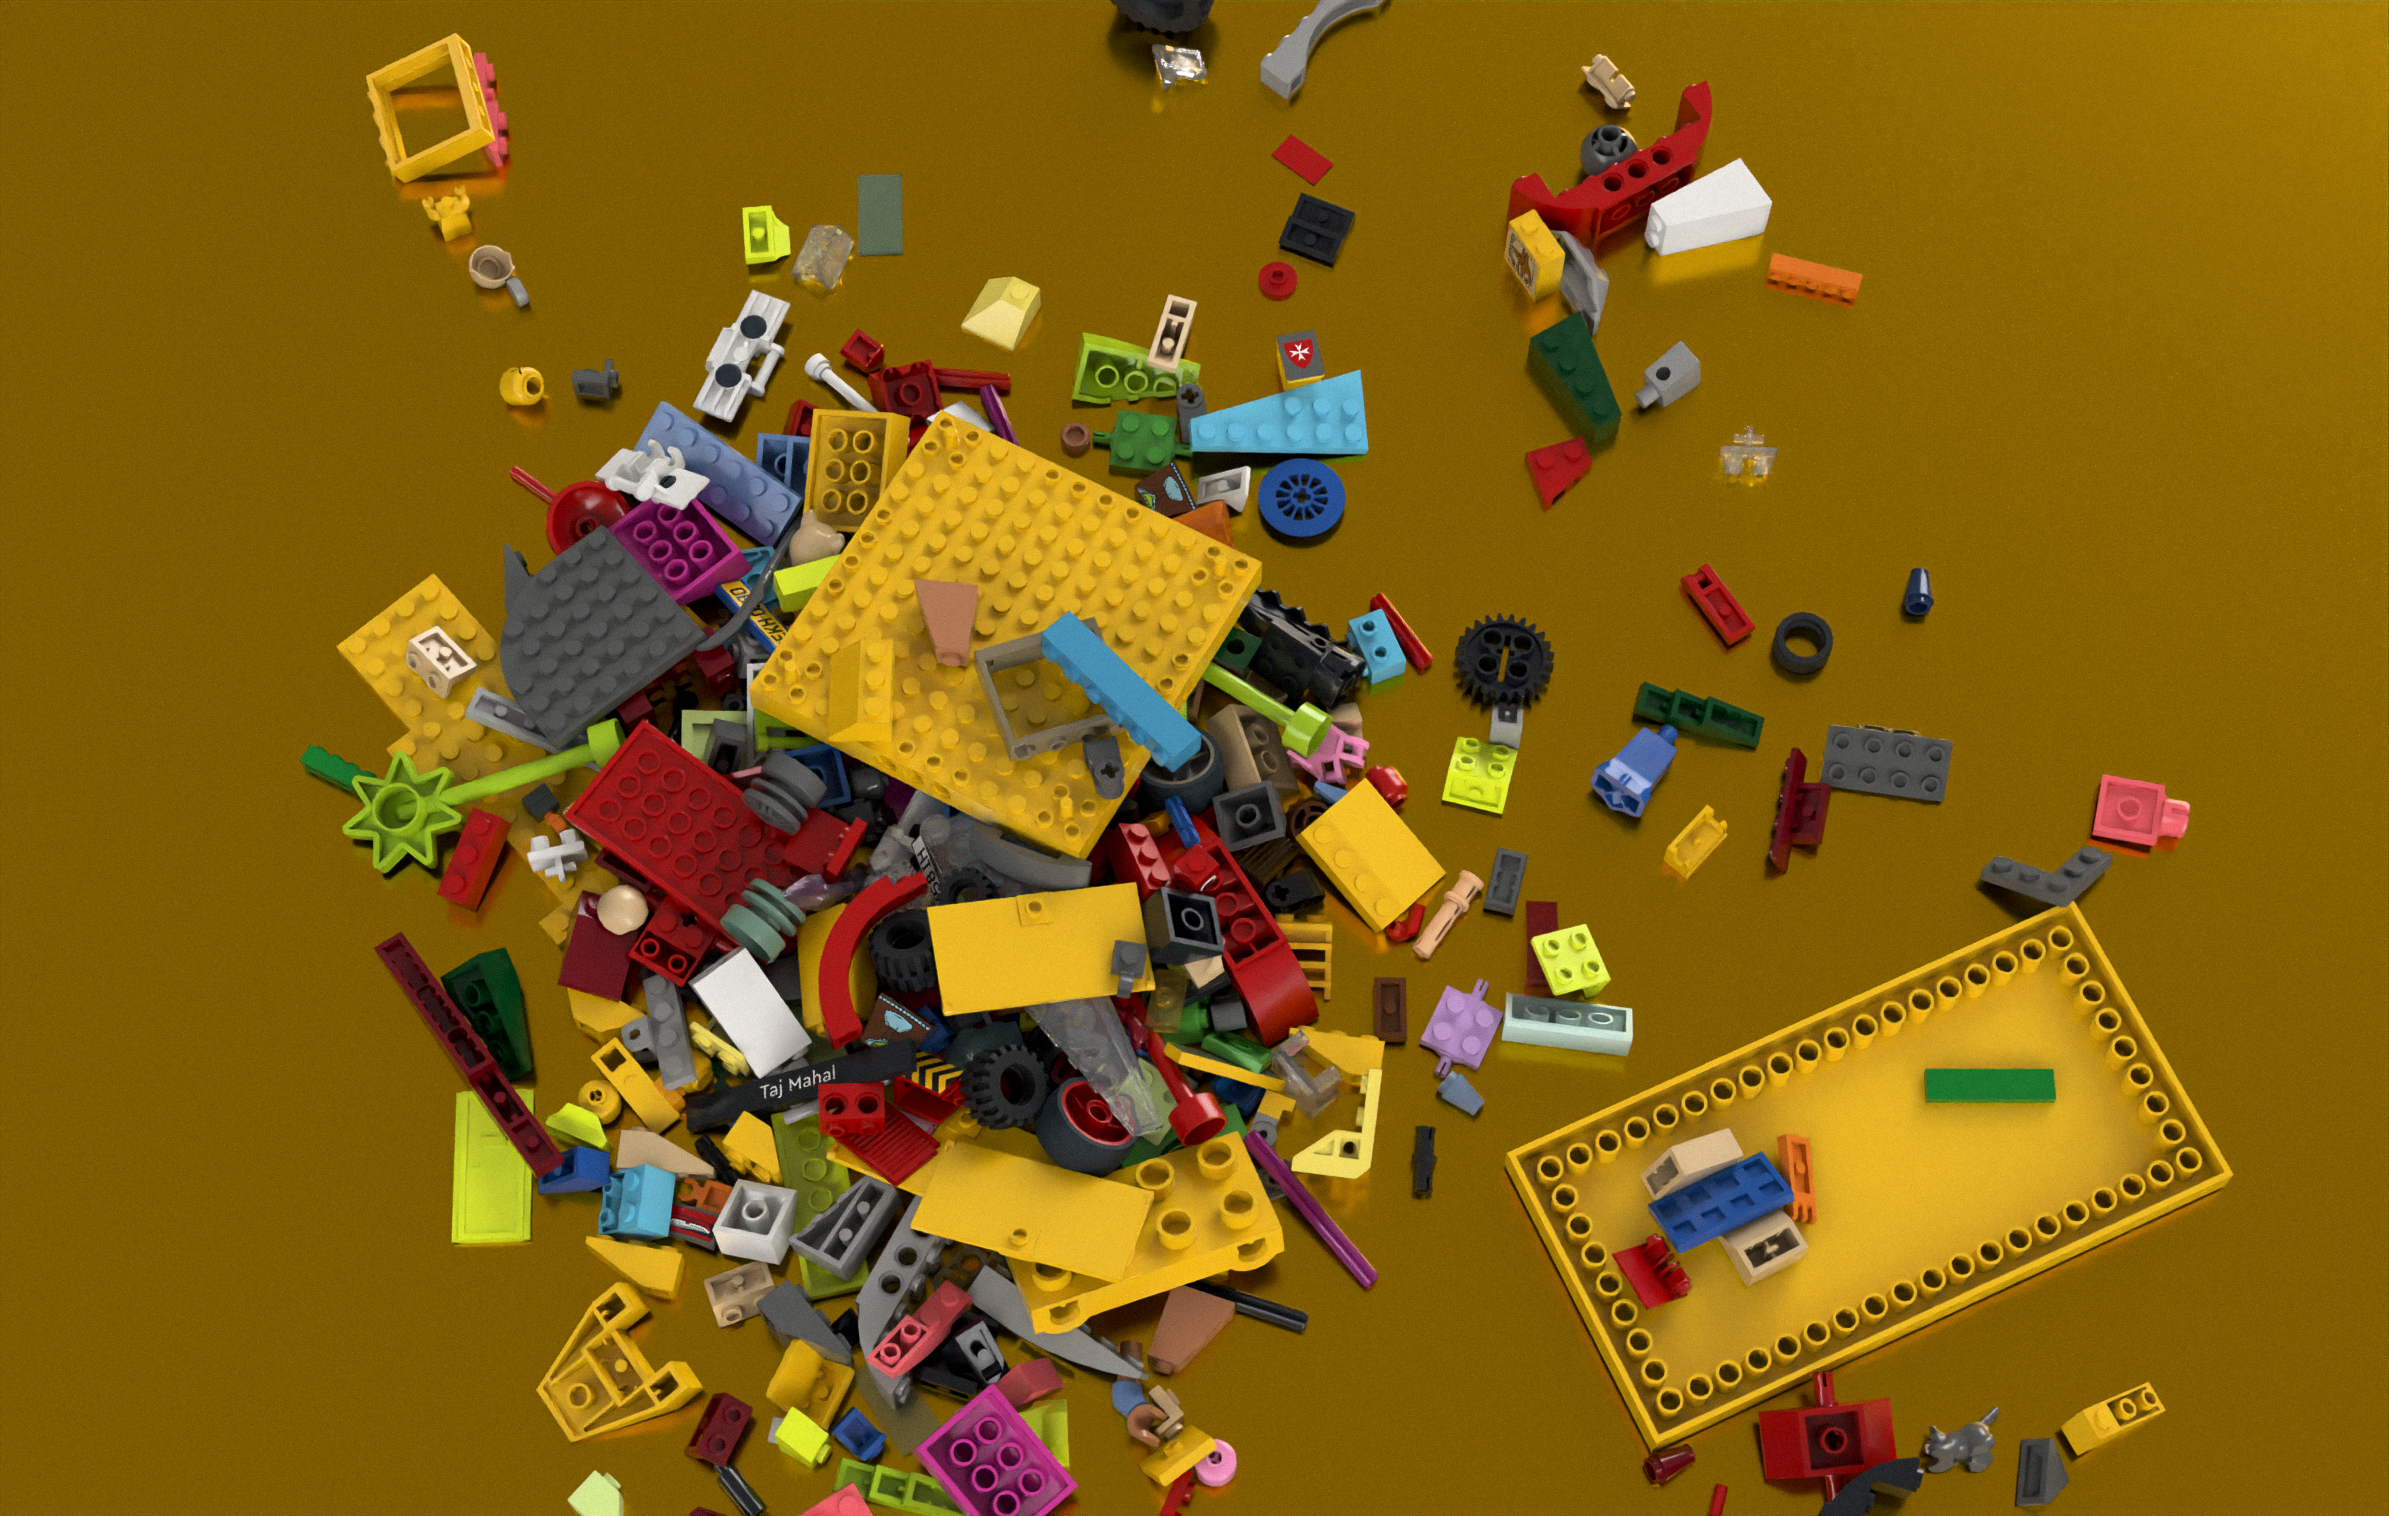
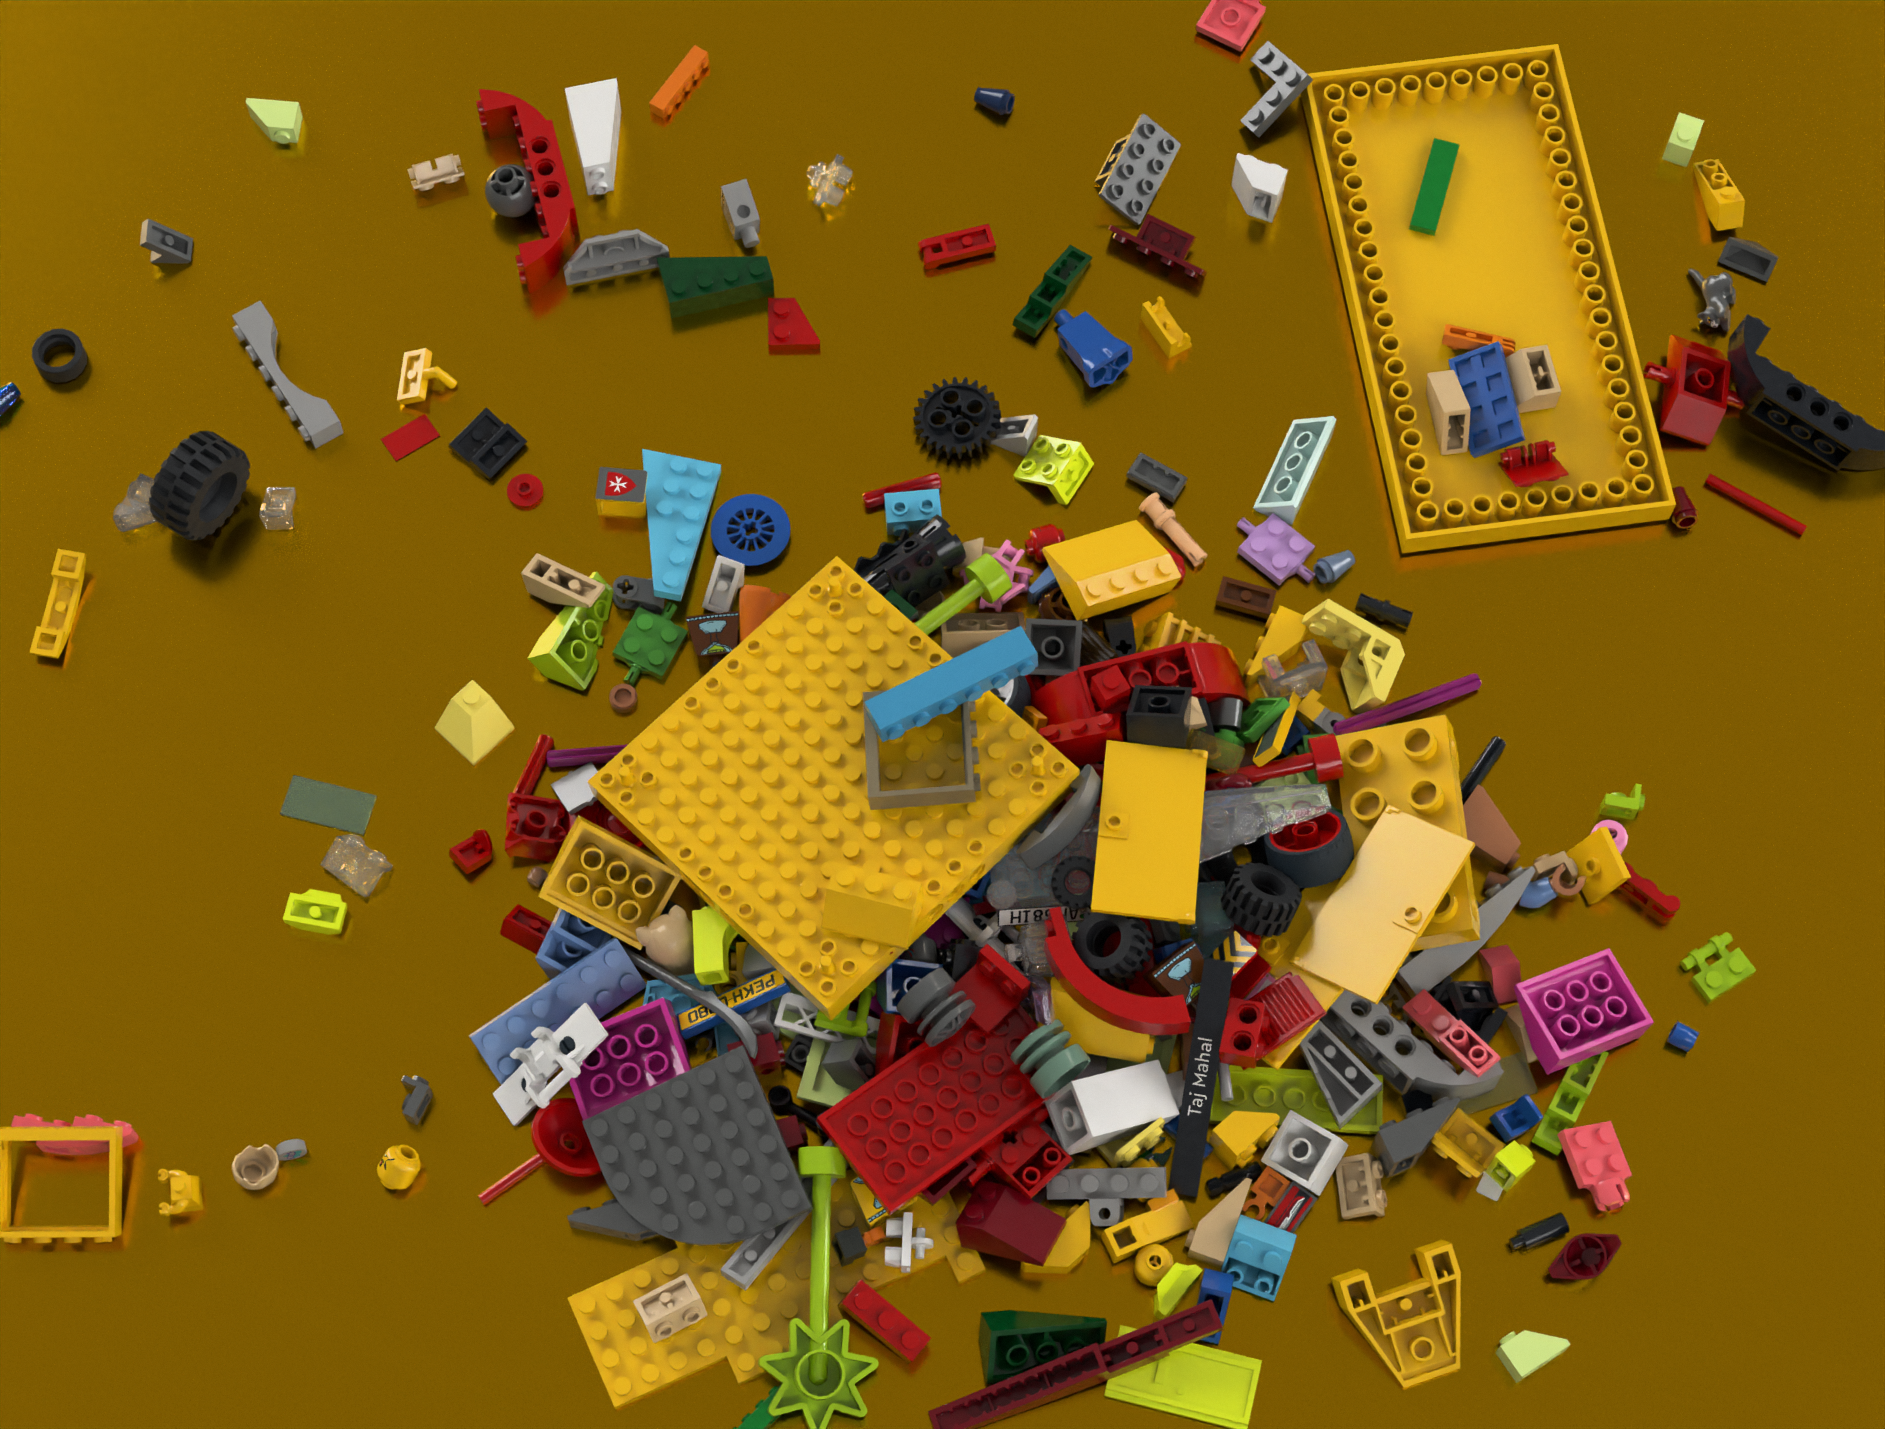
camera: 75 degrees left, 0 degrees up
yellow slope [585,1234,686,1300] -> none
tan hair [596,885,649,935] -> none
dark red bracket [683,1393,753,1467] -> none
white piece [693,290,791,422] -> none
white piece [805,353,910,444] -> none
nougat slope [915,579,979,667] -> none
neon yellow slope [1018,1399,1069,1467] -> none
dark grey piece [1083,736,1124,800] -> none
dark grey plate [1110,940,1148,998] -> none
blue axle [1164,795,1200,849] -> none
yellow brick [1504,209,1566,302] -> none
clear red slope [1524,901,1558,993] -> none
neon yellow bracket [1530,924,1611,998] -> none
black tyre [1773,612,1834,674] -> none
none -> yellow plate [397,348,457,405]
none -> white slope [1231,153,1288,223]
none -> lime bracket [1600,784,1645,820]
none -> yellowish green arch [1662,112,1704,167]

